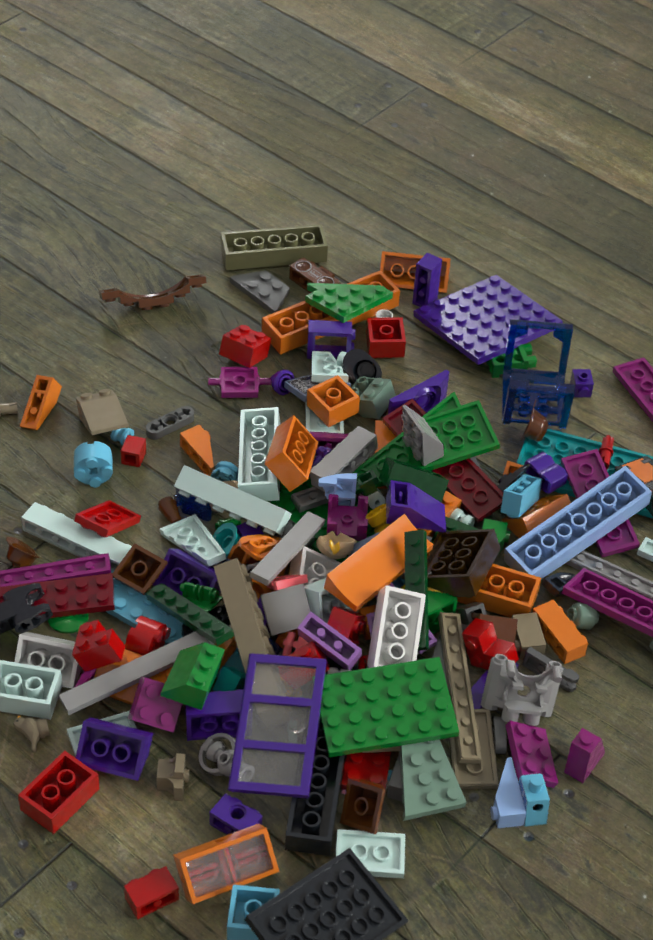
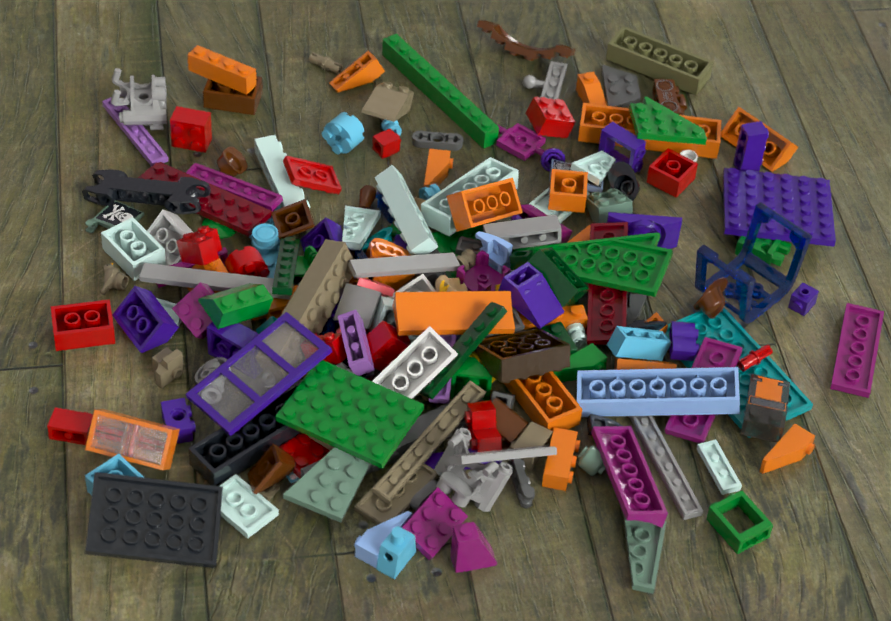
camera: 40 degrees right, 0 degrees up
light grey slope [401,405,444,466] -> none
none -> medium azure wheel [252,223,278,252]
none -> green brick [382,33,499,149]
none -> light grey tile [448,446,557,464]
none -> dark tan wheel [456,249,476,272]
none -> light grey plate [523,61,567,99]
none -> orange slope [576,72,607,106]

